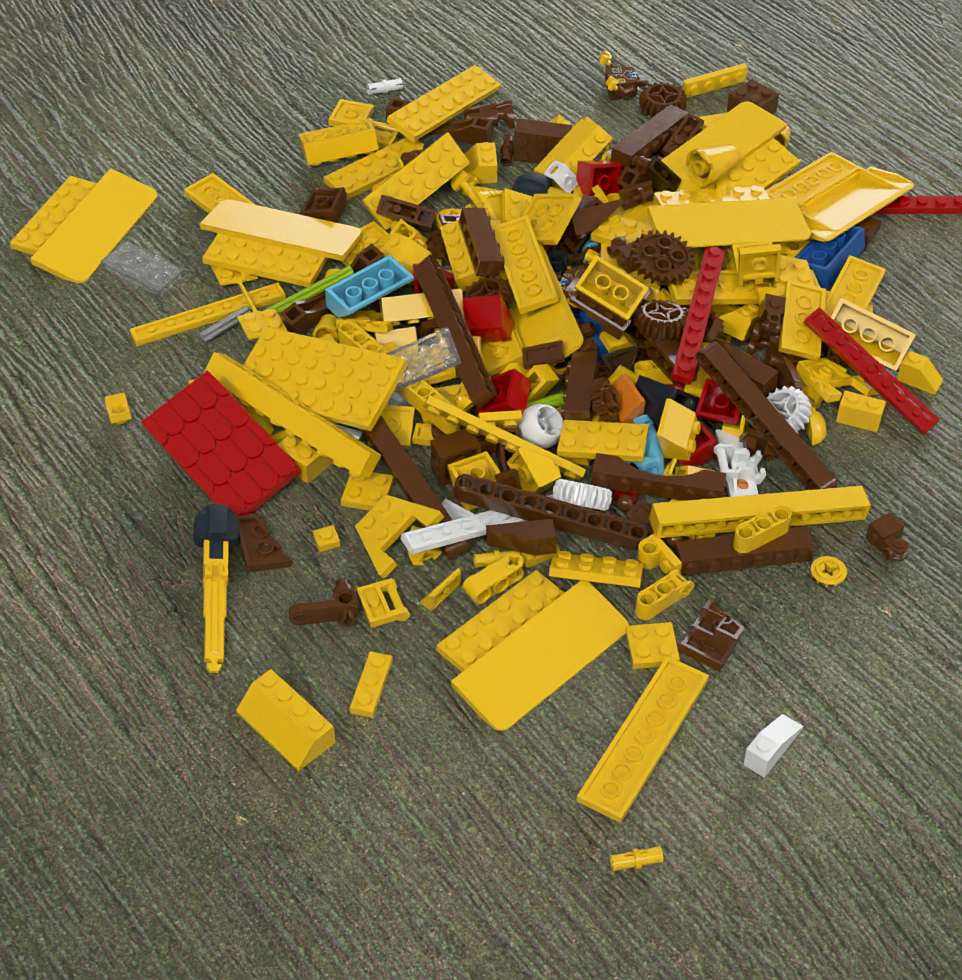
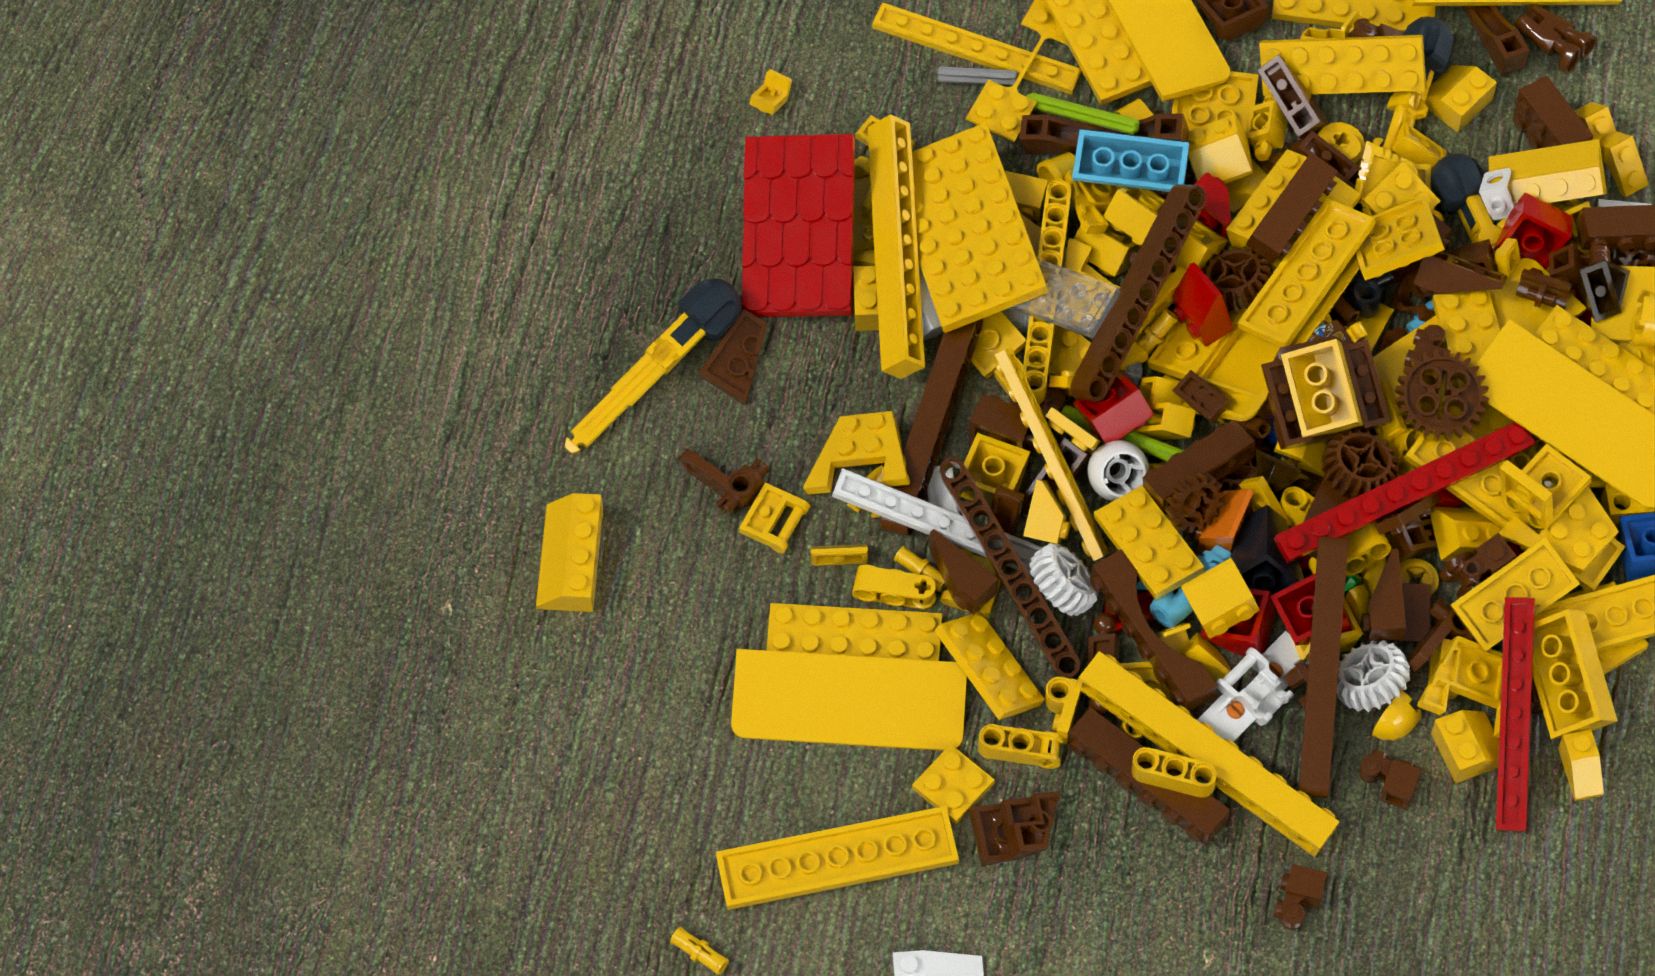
camera: 50 degrees right, 15 degrees up
yellow plate [312,525,340,552] -> none
yellow plate [341,472,394,511] -> none
yellow plate [350,651,393,718] -> none
reddish brown pin [500,133,514,166] -> none
yellow gear [810,556,847,587] -> none
none -> reddish brown brick [1359,750,1422,811]

